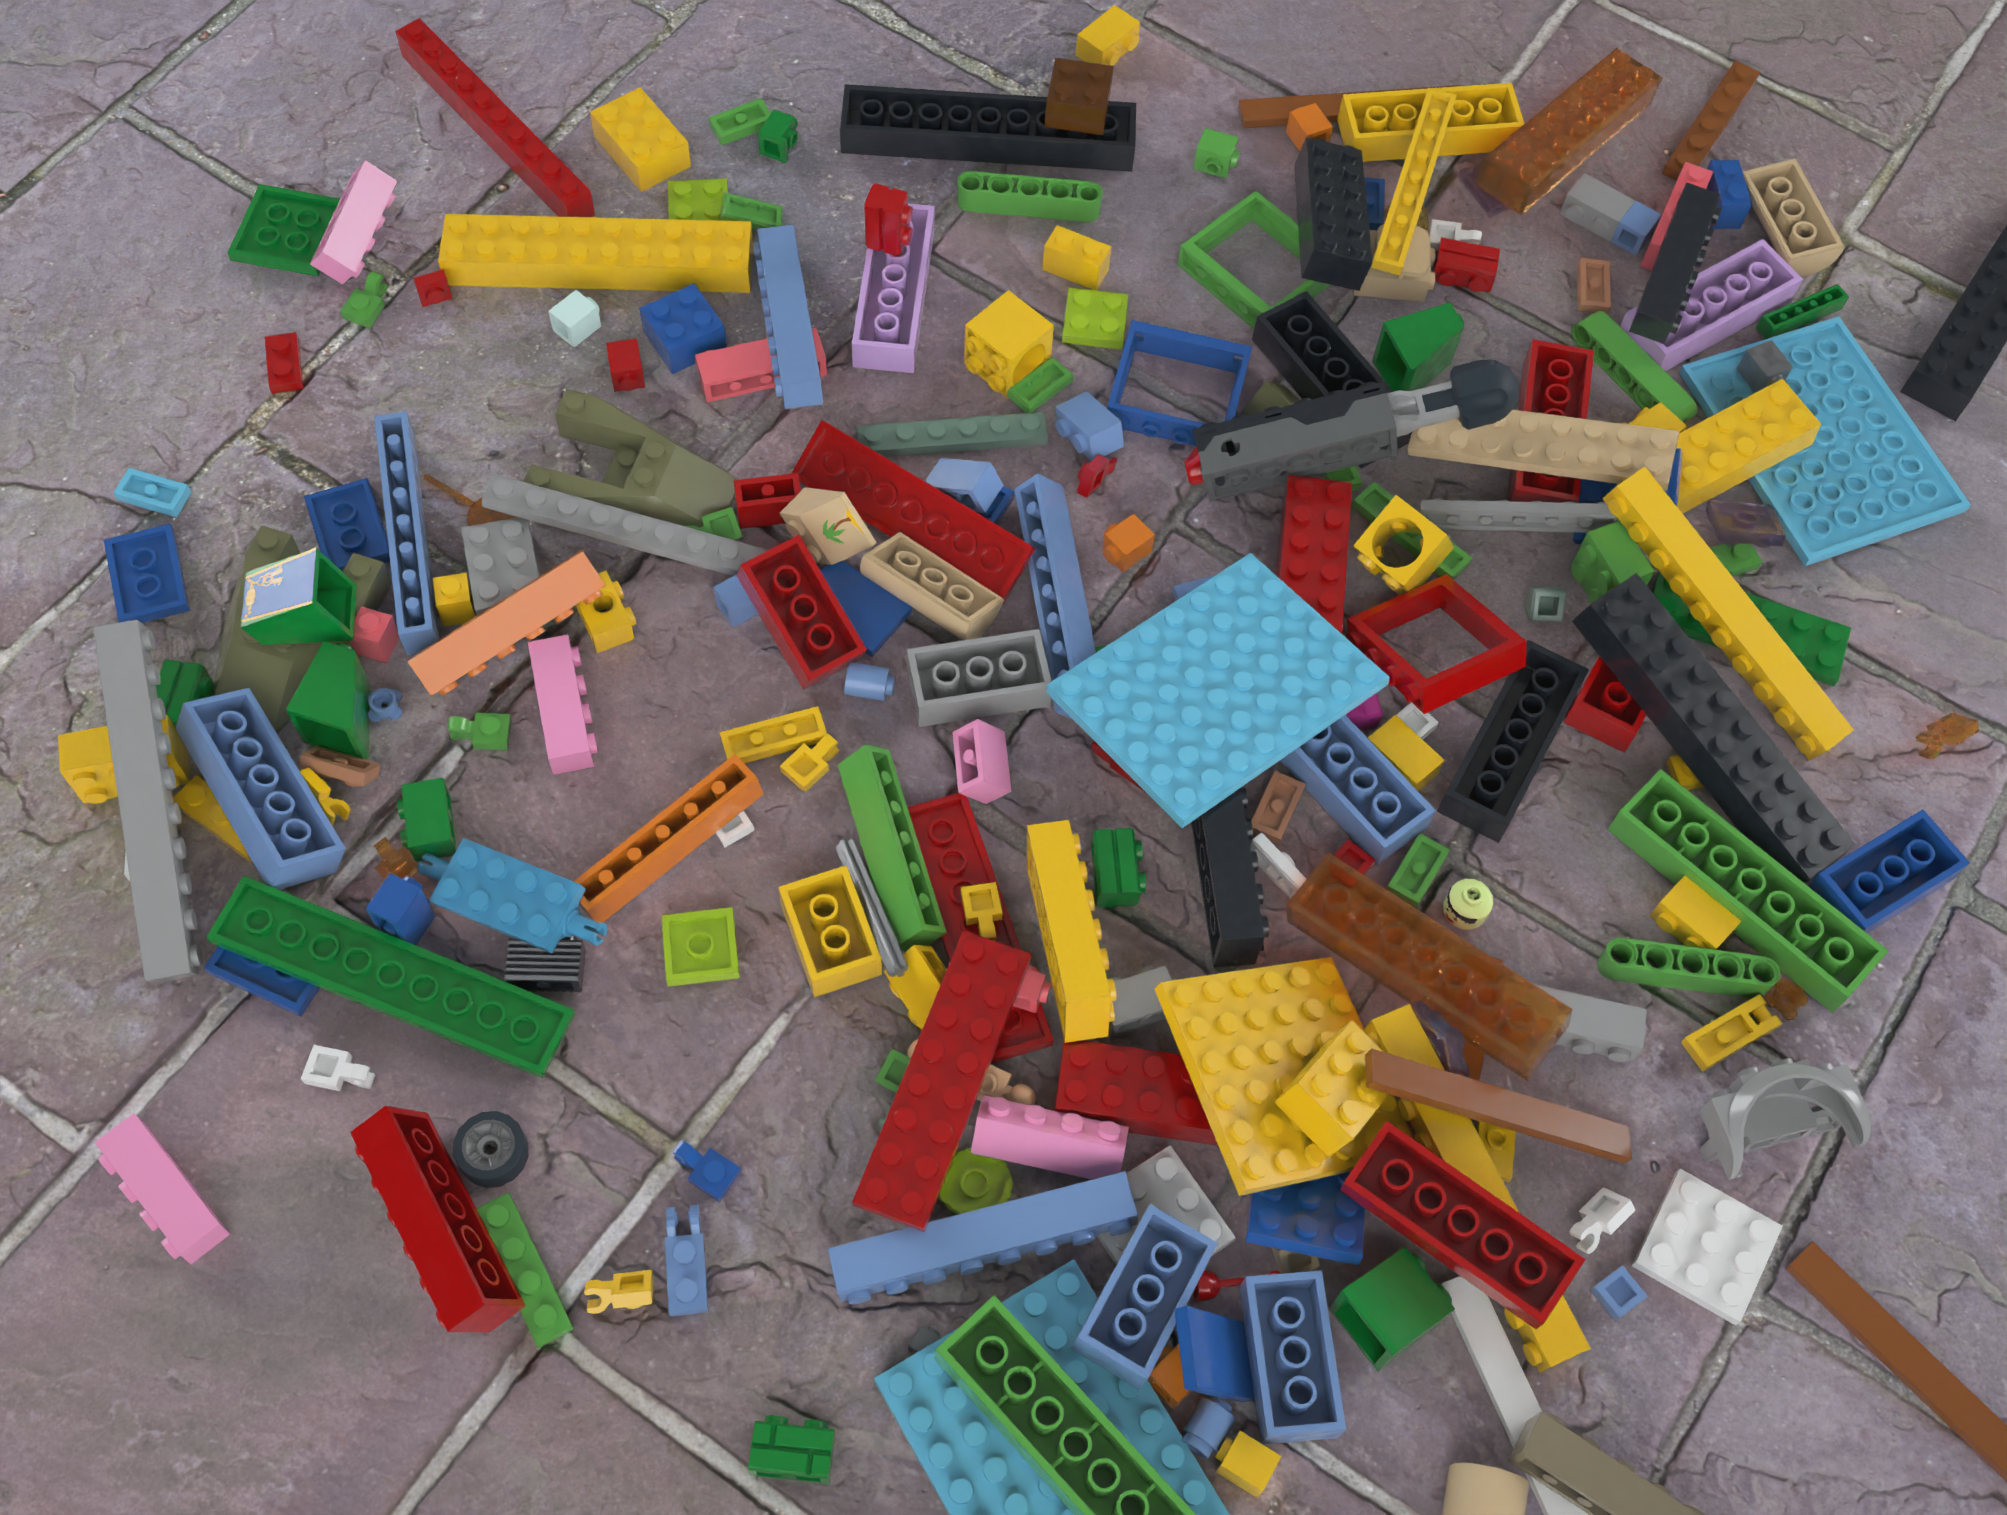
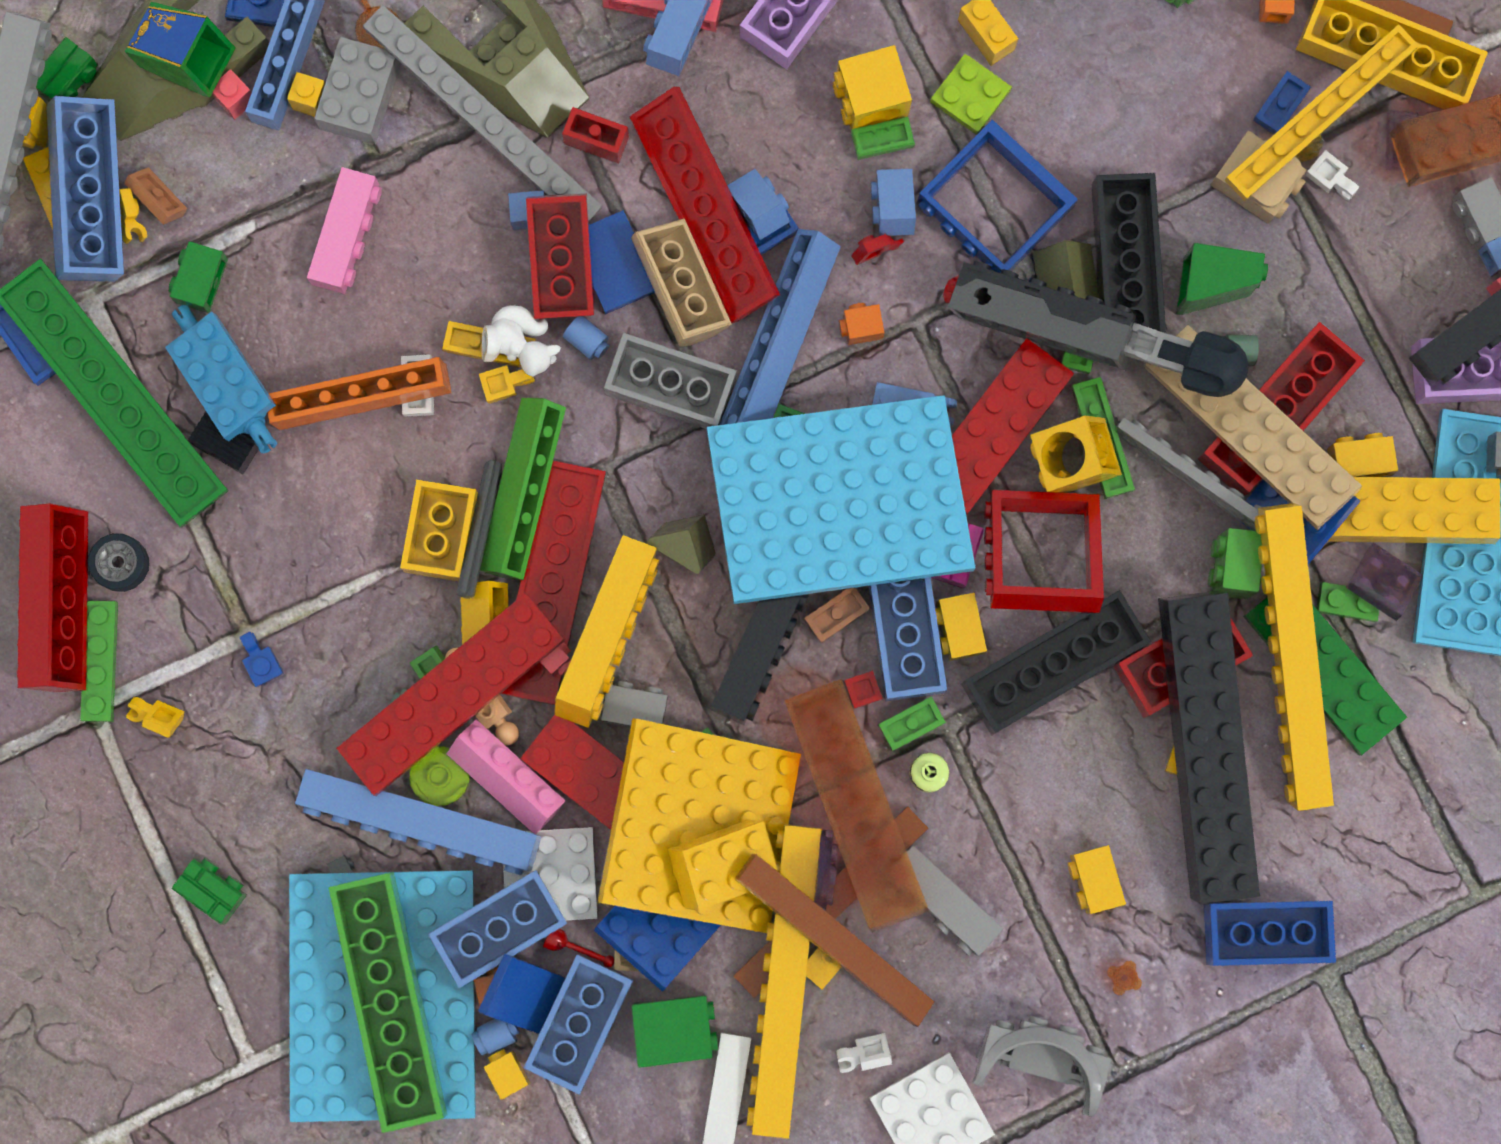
camera: 30 degrees right, 20 degrees up
green slope [286,641,370,760] -> none
white plate [301,1045,375,1091] -> none
blue brick [366,873,435,945] -> none
medium blue plate [368,688,402,722] -> none
clear orange plate [373,837,418,883] -> none
orange brick [407,550,605,696] -> none
bright green plate [448,713,512,750] -> none
yellow brick [575,571,637,654] -> none
lime plate [661,907,740,987] -> none
medium blue hinge [665,1204,709,1317] -> none
bright green plate [686,507,744,541] -> none
tan slope [780,487,876,565] -> none
sand green plate [857,412,1048,457] -> none
bright pink brick [952,719,1012,804] -> none
yellow plate [961,882,1002,941] -> none
green brick [1091,828,1146,908] -> none
bright green window [1178,191,1330,329] -> none
white plate [1250,832,1309,903] -> none
black brick [1294,137,1373,291] -> none
red brick [1340,1121,1586,1329] -> none
white plate [1397,702,1439,740] -> none
red brick [1432,237,1500,292] -> none
sand green brick [1526,586,1567,622] -> none
bright green beam [1571,311,1697,423] -> none
nougat plate [1577,257,1611,315] -> none
medium blue plate [1590,1265,1648,1322] -> none
bright green beam [1596,938,1781,999] -> none
bright green brick [1607,769,1889,1013] -> none
yellow plate [1681,994,1783,1072] -> none
clear orange plate [1916,712,1979,759] -> none
none -> white animal [481,305,561,376]
none -> olive slope [647,514,716,575]

